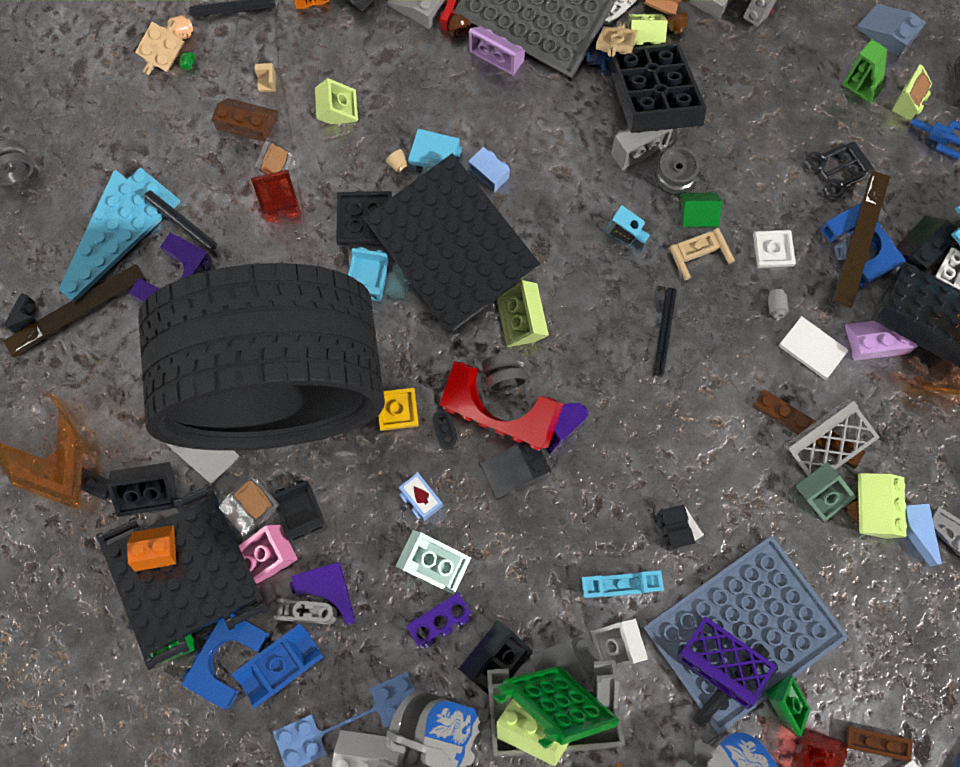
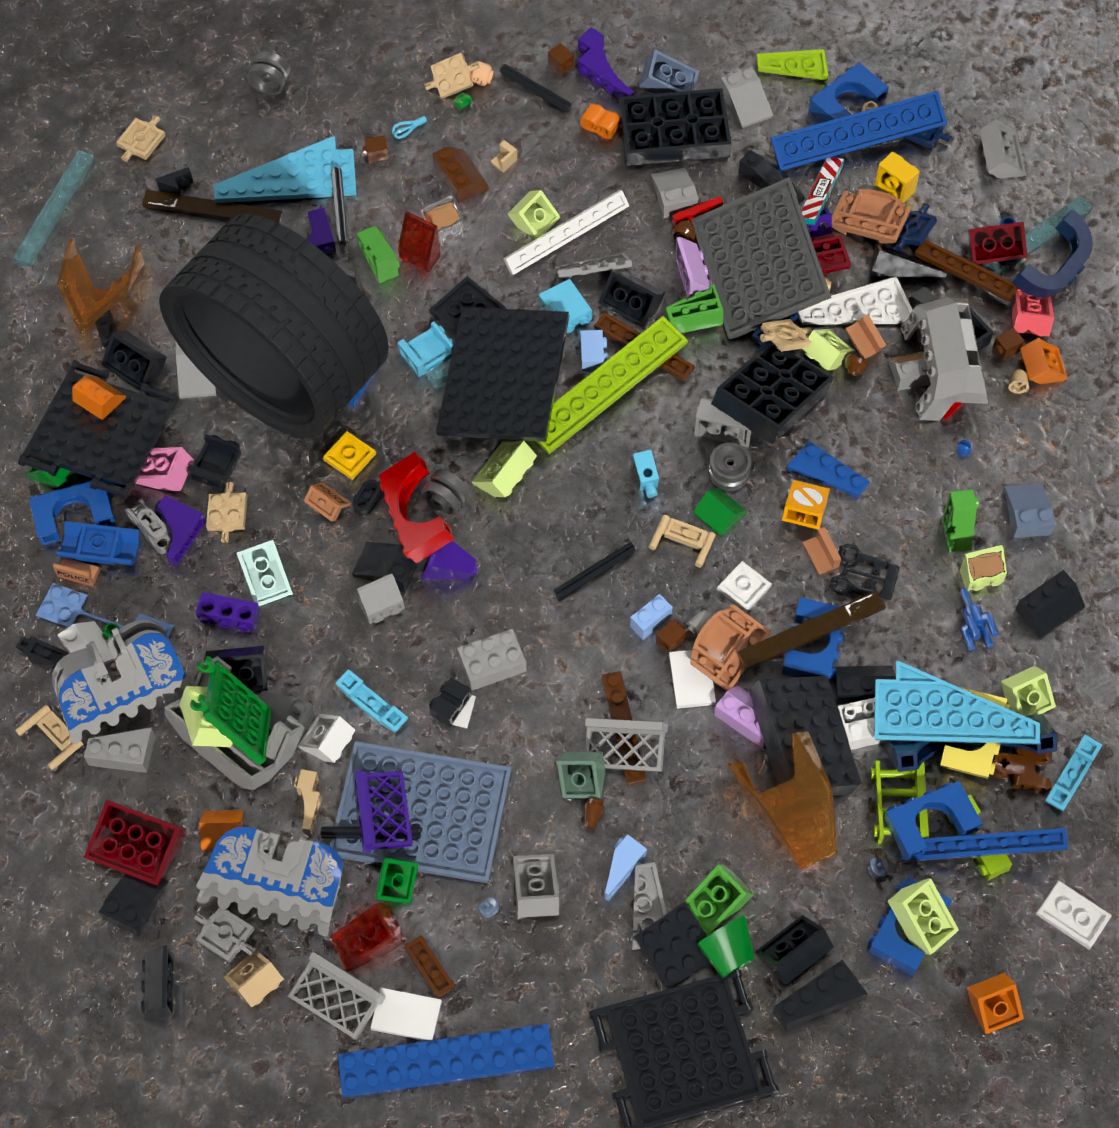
camera: 45 degrees right, 10 degrees down
slope [218,476,279,536] -> none
tan hat [386,149,409,173] -> none
brick [399,473,443,521] -> none
yellowish green slope [858,473,907,539] -> none
none -> nougat panel [53,557,100,587]
none -> green plate [102,623,120,640]
none -> tan plate [206,482,248,543]
none -> tan slope [294,769,322,837]
none -> nougat panel [304,482,351,522]
none -> bright green wedge [356,225,400,283]
none -> light grey slope [357,573,405,624]
none -> reddish brown brick [362,135,389,163]
none -> medium azure piece [392,116,427,139]
none -> light grey brick [457,629,527,691]
none -> sand blue piece [478,896,499,918]
none -> white plate [503,190,629,275]
none -> light grey slope [513,854,559,918]
none -> lime plate [536,316,688,454]
none -> light grey wing [555,253,632,279]
none -> reddish brown plate [594,312,695,383]
none -> black slope [598,269,665,327]
none -> light blue brick [630,594,673,640]
none -> reddish brown brick [656,619,687,653]
none -> bright green wedge [666,284,723,333]
none -> nougat slope [690,604,771,691]
none -> light orange brick [782,480,830,530]
none -> blue wing [786,441,870,498]
none -> nougat panel [802,527,841,575]
none -> blue hinge [956,440,972,456]

